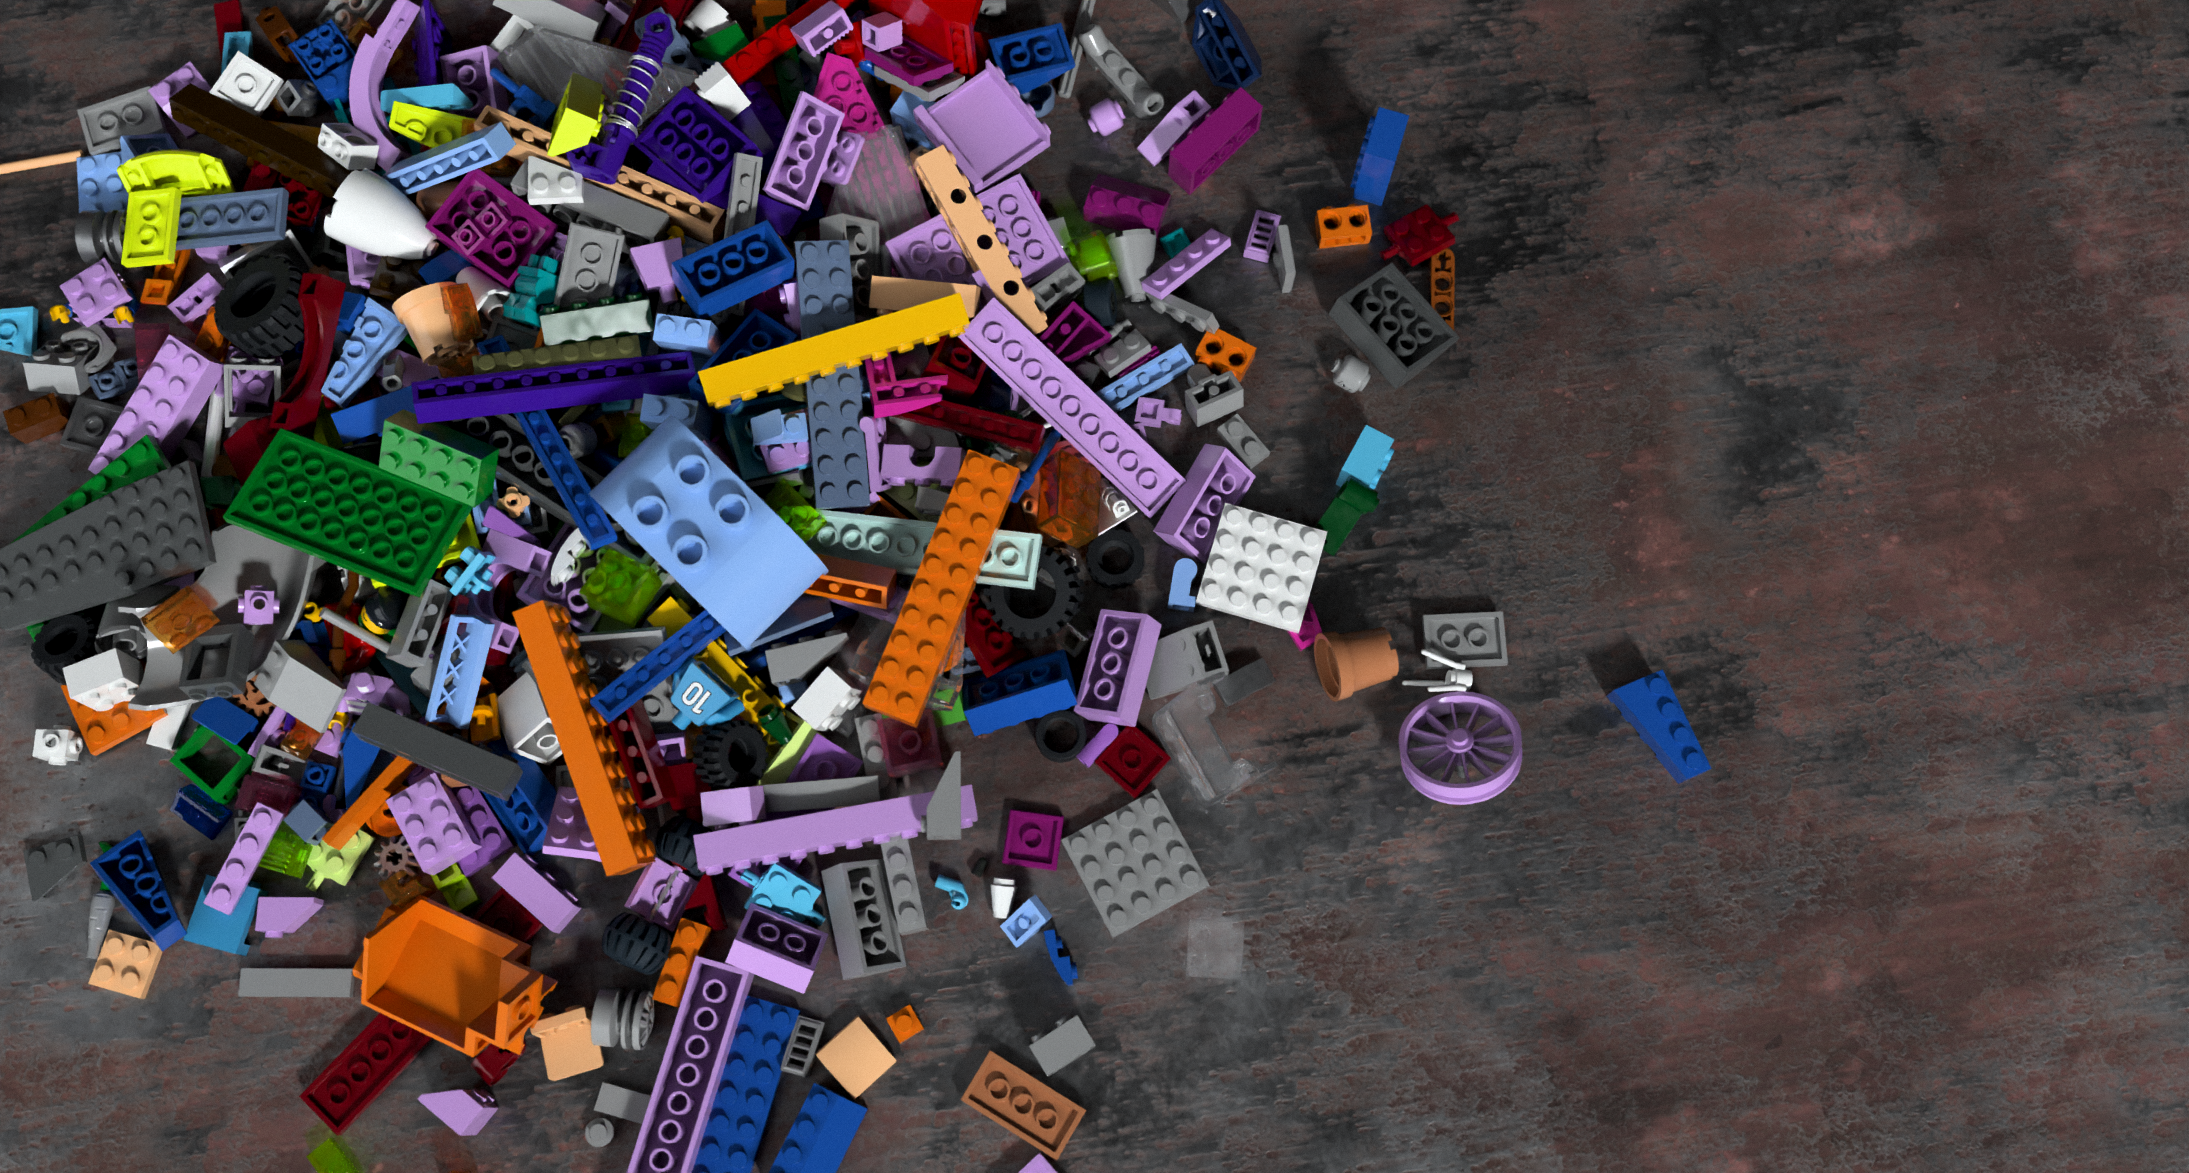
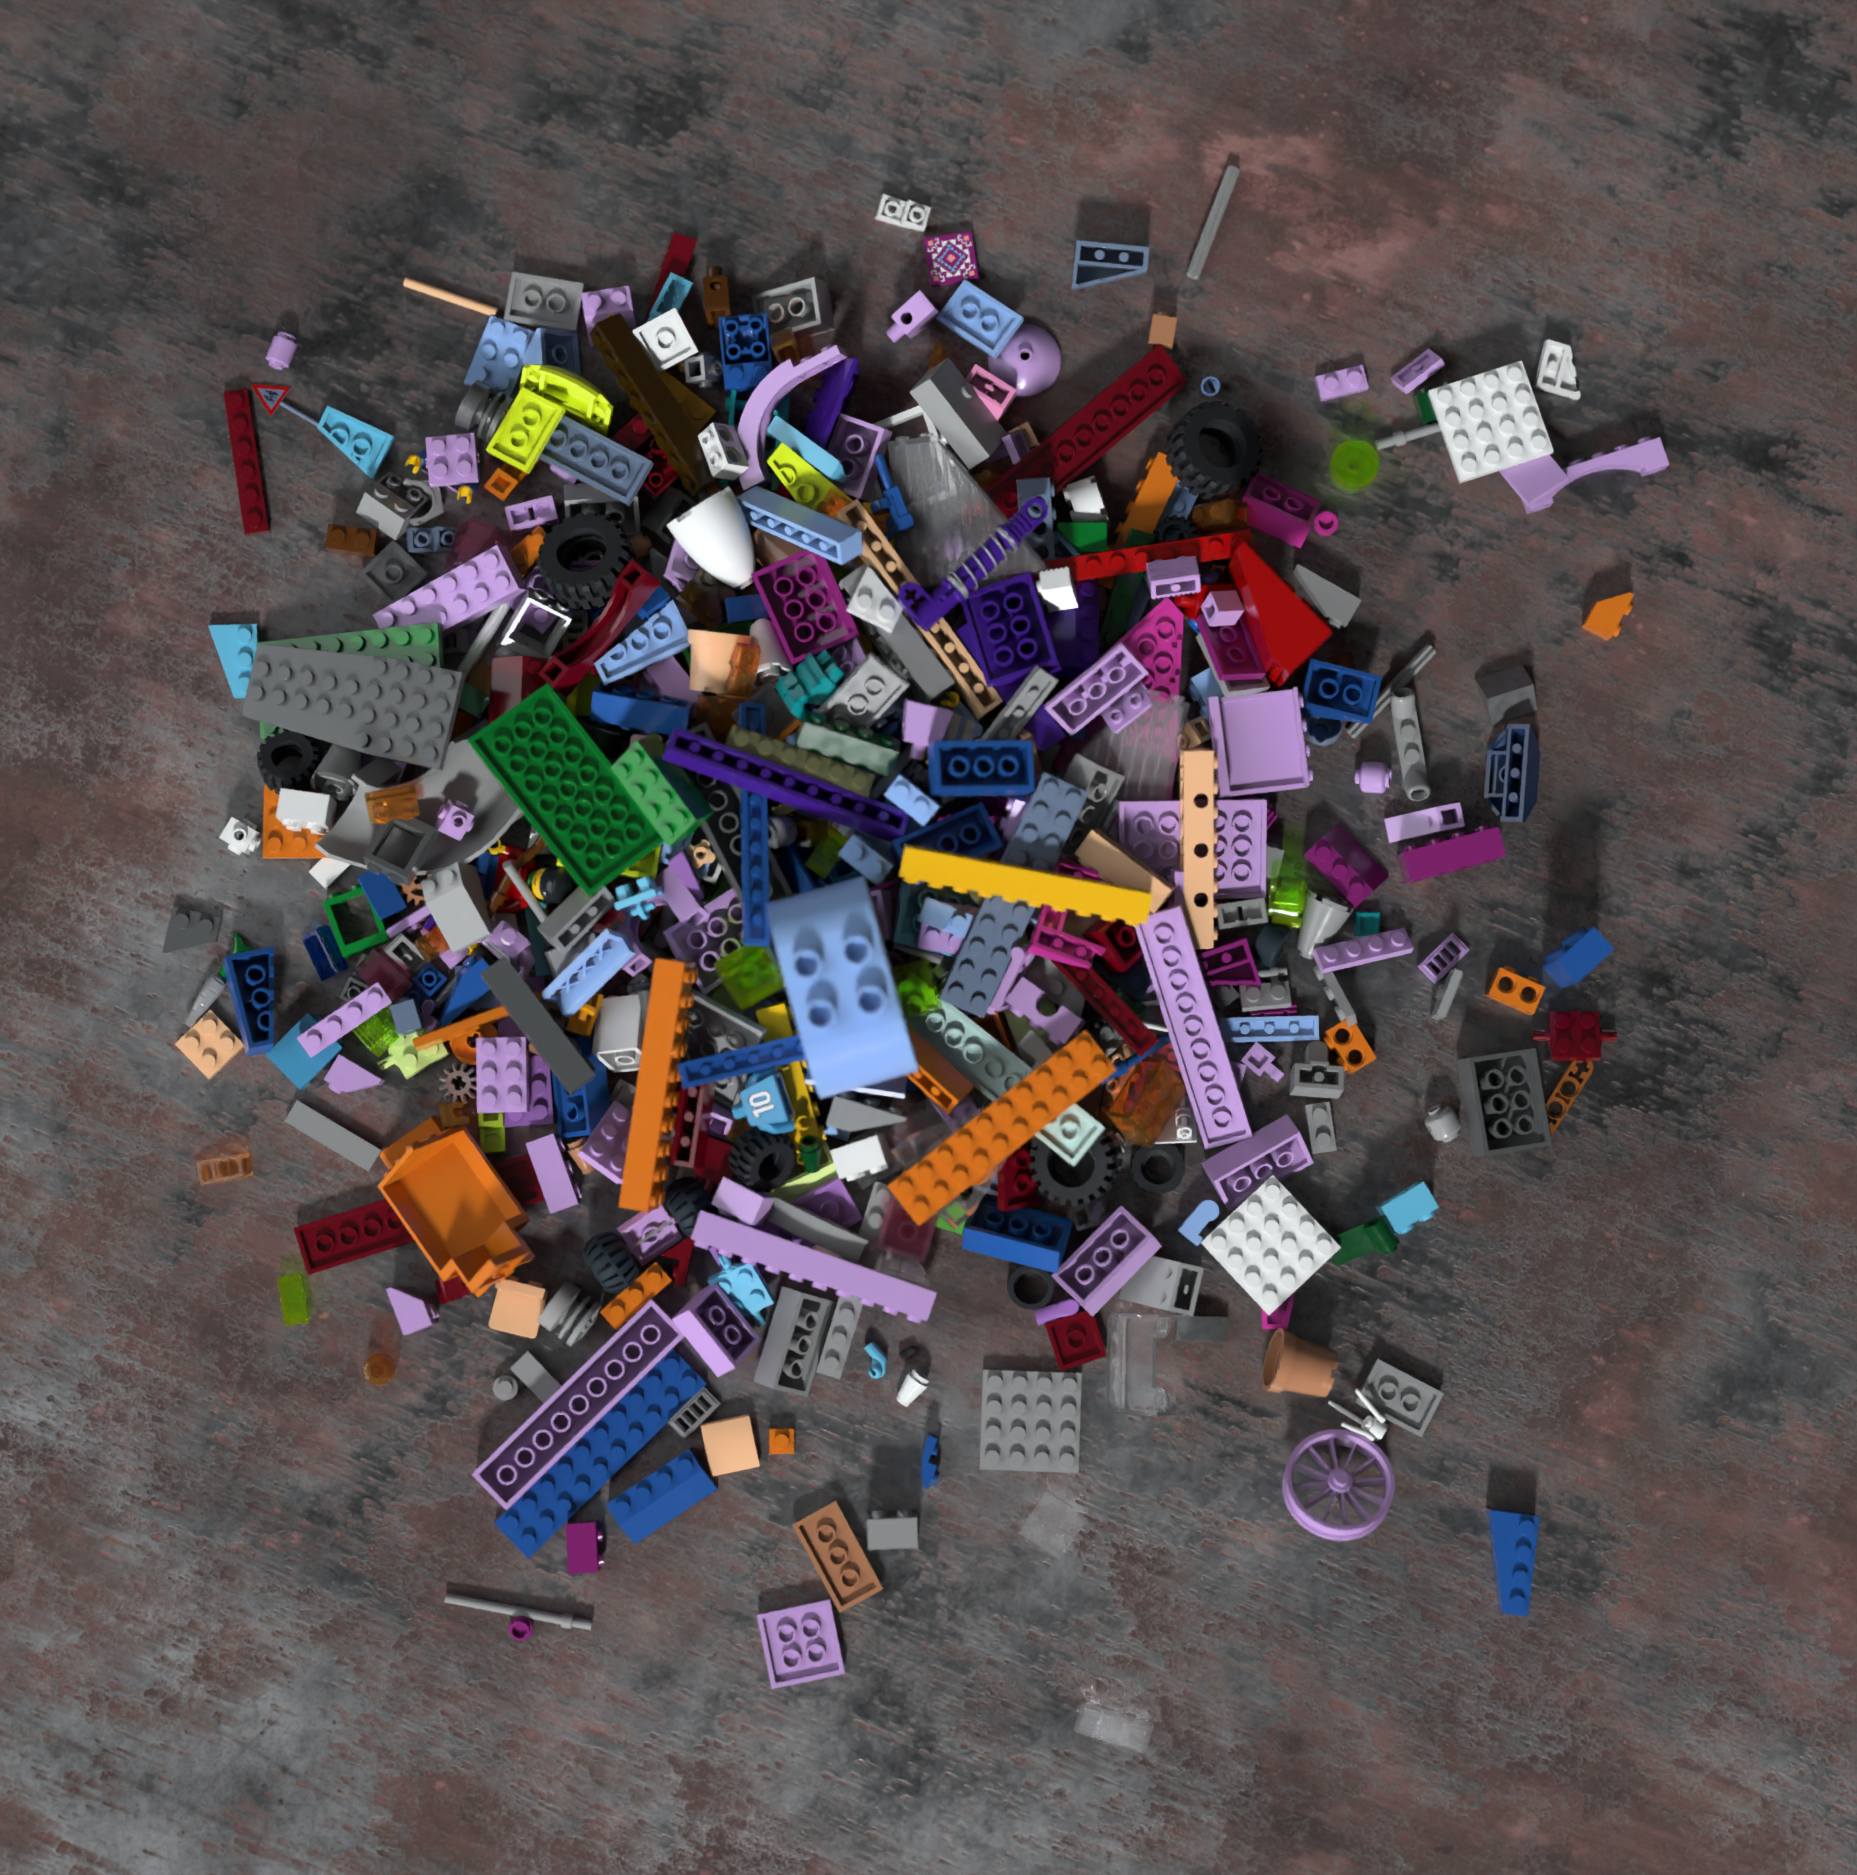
camera: 30 degrees right, 10 degrees up
light grey bar [383,355,405,392] -> none
magenta slope [451,201,513,256] -> none
neon yellow slope [547,72,605,157] -> none
white slope [551,528,586,587] -> none
light grey slope [921,751,961,840] -> none
light blue slope [1000,895,1053,948] -> none
magenta tile [1002,809,1064,871] -> none
none -> clear orange slope [196,1152,252,1186]
none -> nougat cone [567,1136,596,1175]
none -> clear brick [1073,1697,1154,1754]

